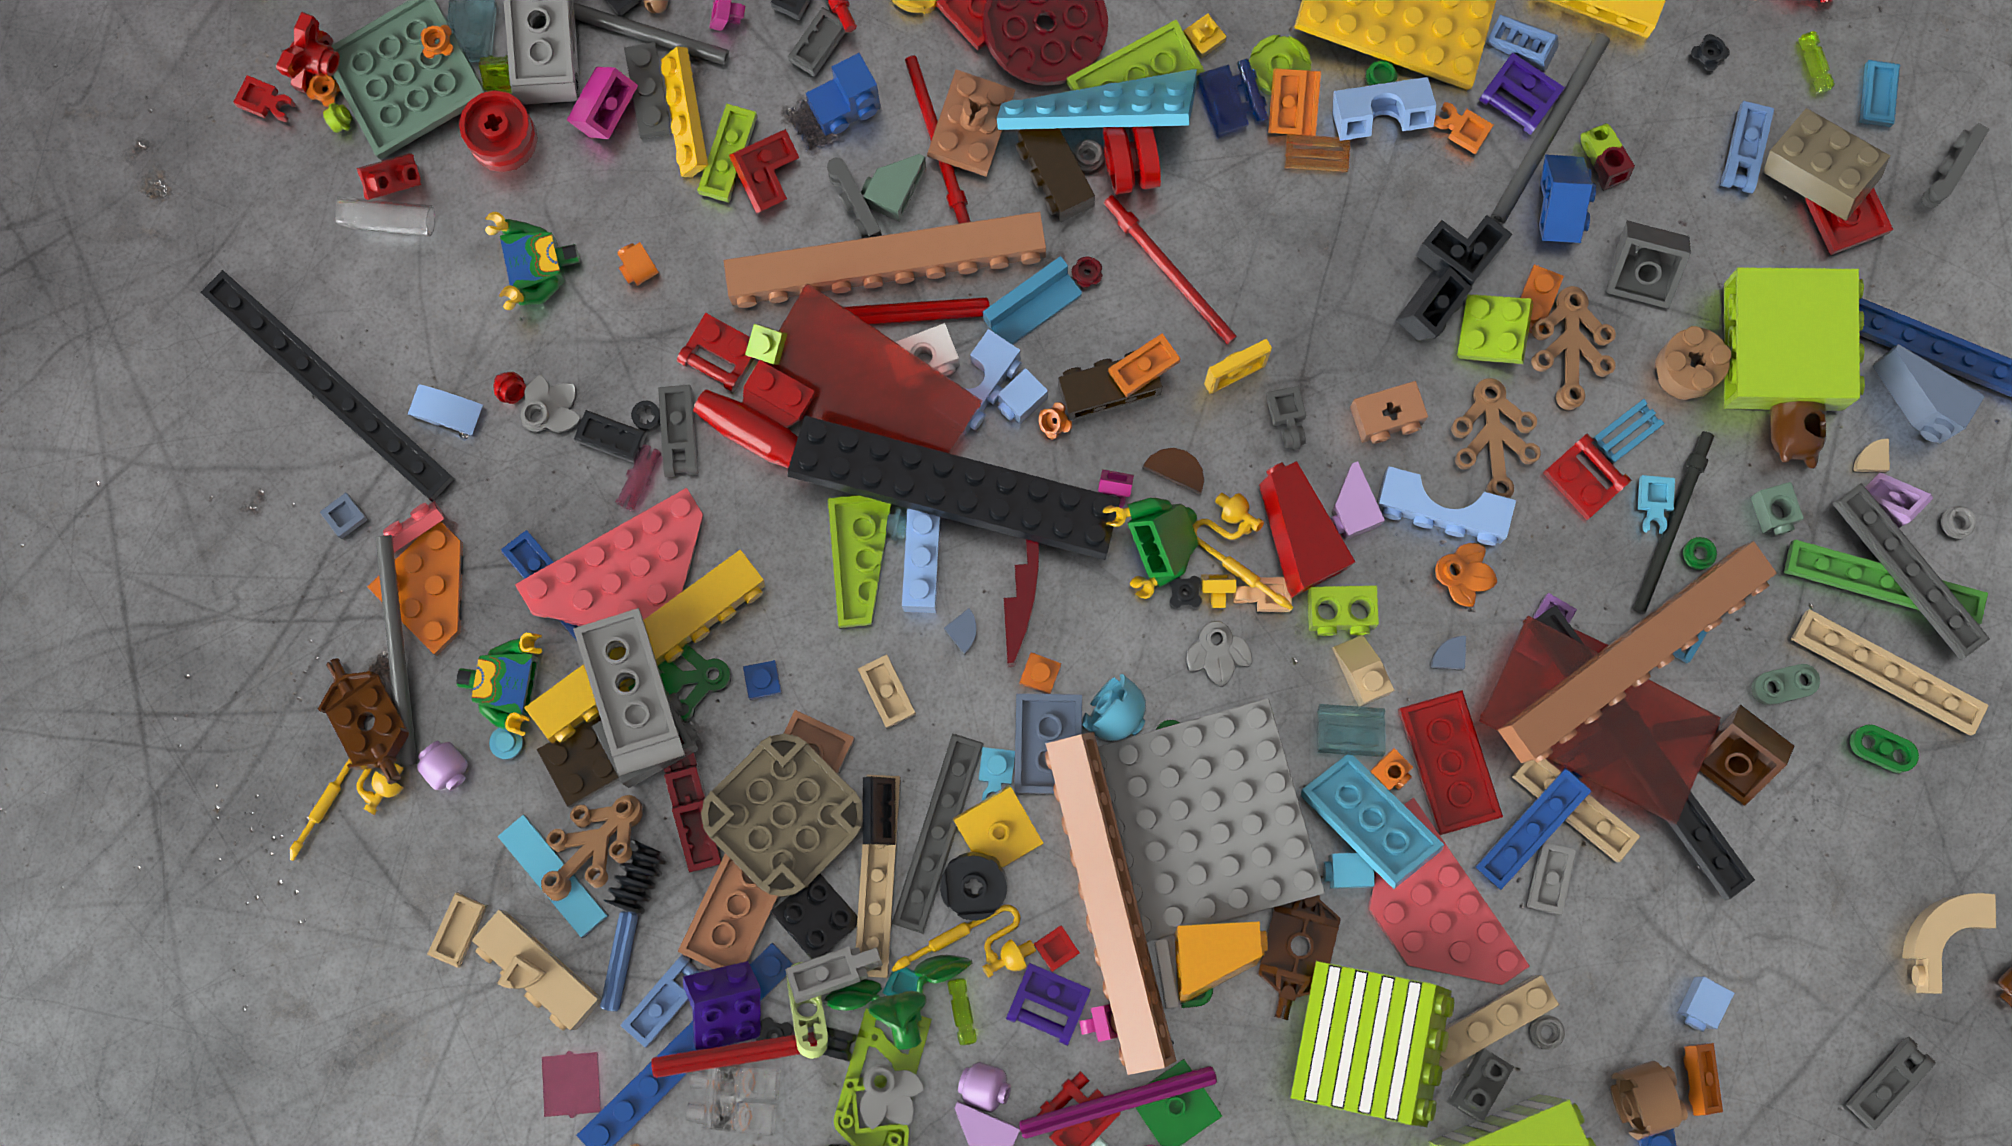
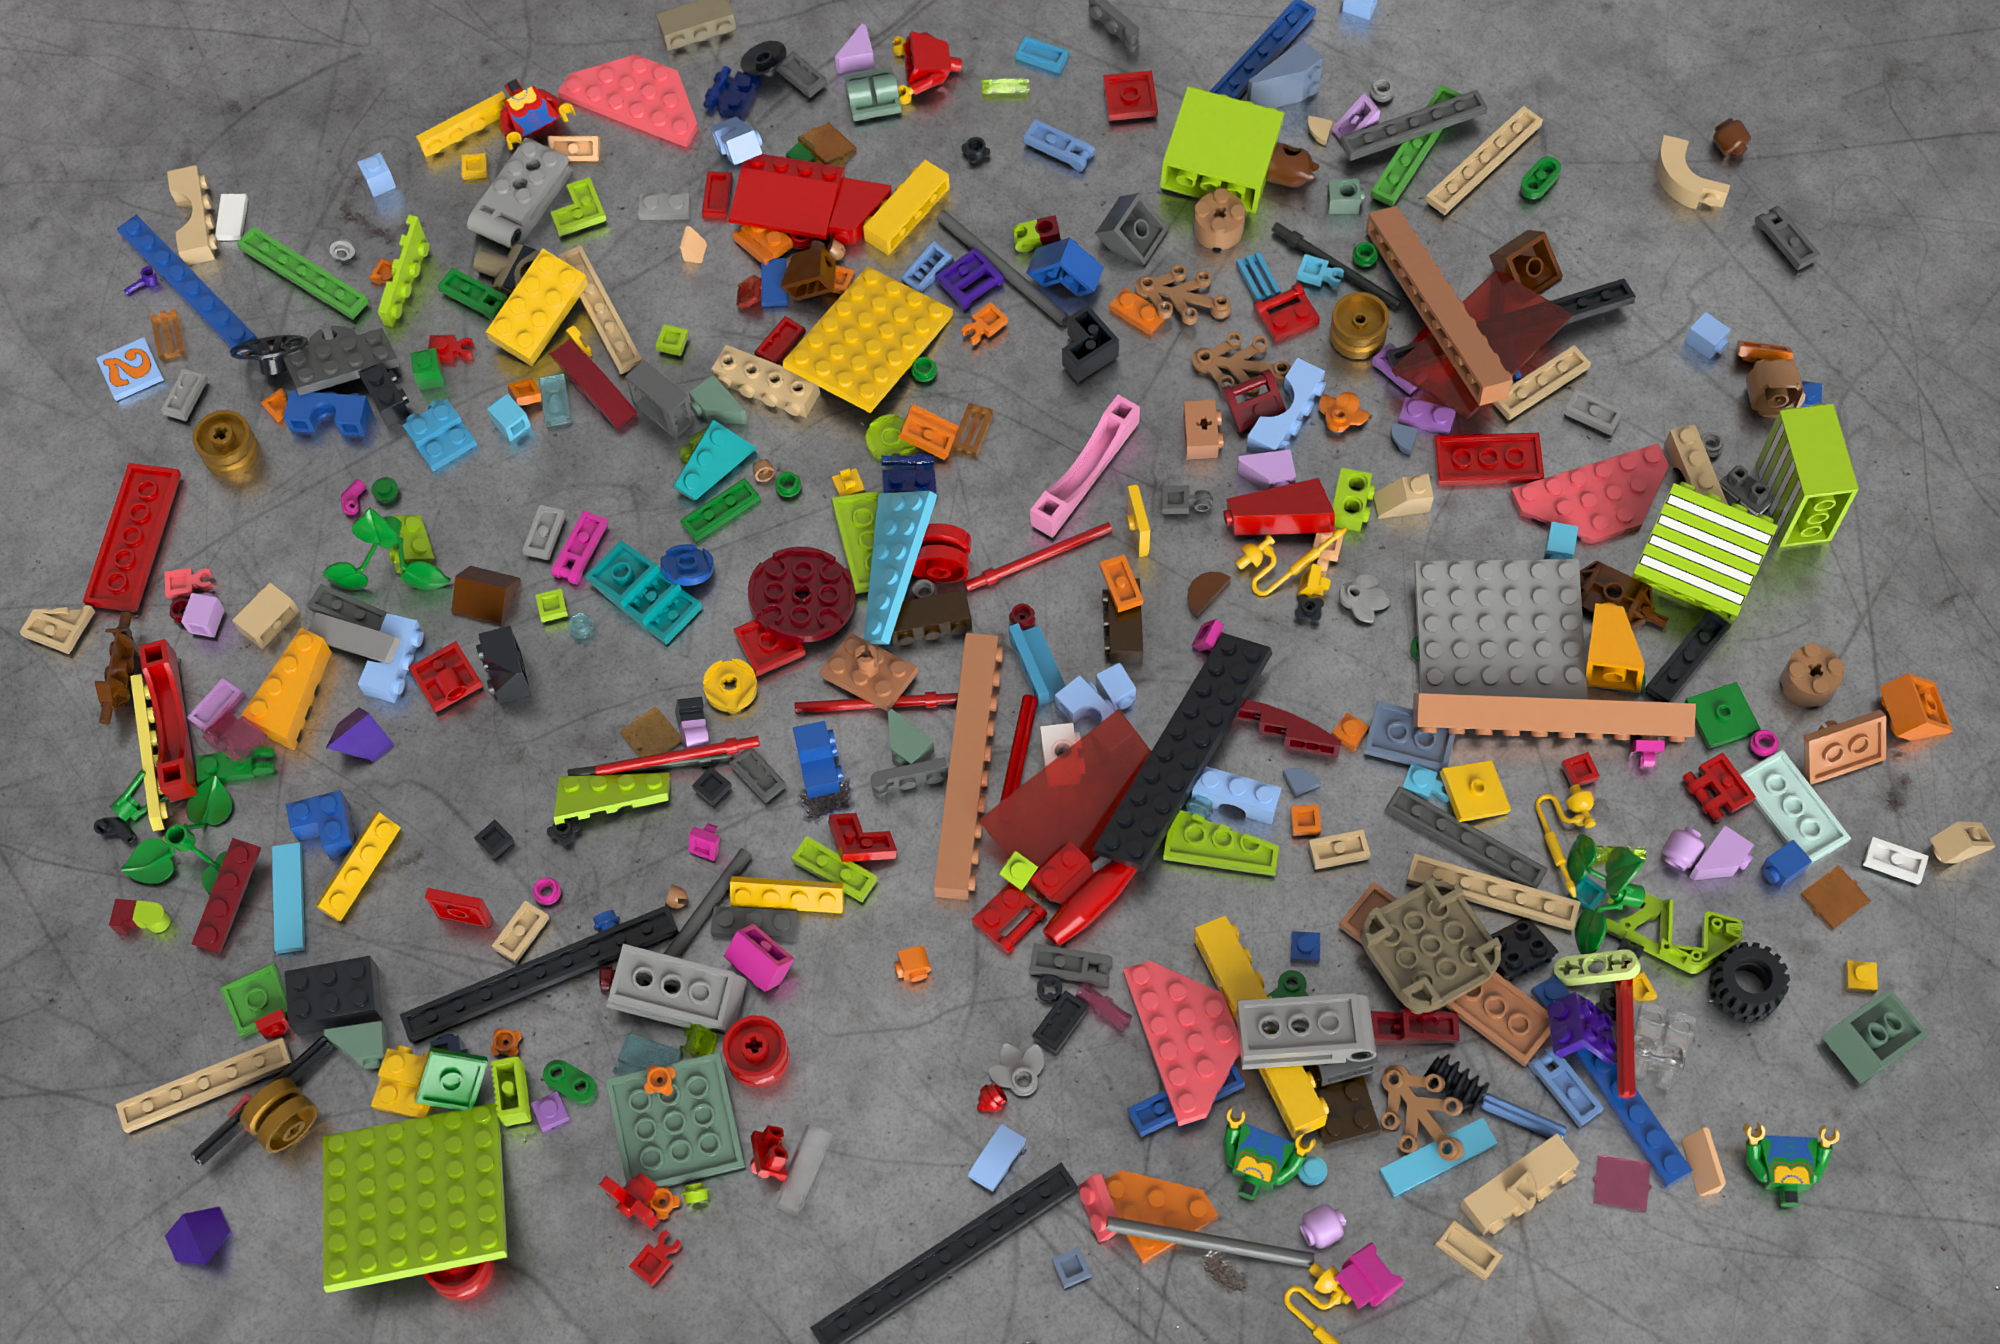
camera: 75 degrees left, 15 degrees down
reddish brown plate [318,658,409,784] -> none
torso [485,212,580,311] -> none
light grey hinge [785,947,883,1004] -> none
light grey plate [860,1064,924,1129] -> none
black plate [863,776,896,846] -> none
black plate [940,852,1008,921] -> none
dark purple plate [1006,963,1091,1046] -> none
magenta axle [1019,1066,1217,1139] -> none
orange plate [1039,402,1072,439] -> none
medium azure cylinder [1082,674,1146,741] -> none
green torso [1103,497,1198,599] -> none
light grey tile [1154,939,1180,1009] -> none
medium azure plate [1300,752,1444,889] -> none
clear light blue plate [1317,704,1386,757] -> none
light blue arch [1332,77,1436,141] -> none
orange plate [1370,748,1413,791] -> none
black brick [1396,267,1472,341] -> none
lime plate [1457,294,1533,364] -> none
blue plate [1475,768,1592,890] -> none
sand green plate [1751,664,1820,706] -> none
dark tan brick [1763,108,1890,221] -> none
none -> bright pink arch [1030,395,1140,538]
none -> dark red plate [1221,369,1286,432]
none -> orange plate [1290,804,1321,836]
none -> pearl gold wheel [1330,292,1389,359]
none -> dark pink piece [1334,1242,1404,1309]
none -> medium lavender plate [1398,397,1456,435]
none -> yellow tile [1633,971,1658,1002]
none -> black plate [1645,610,1732,703]

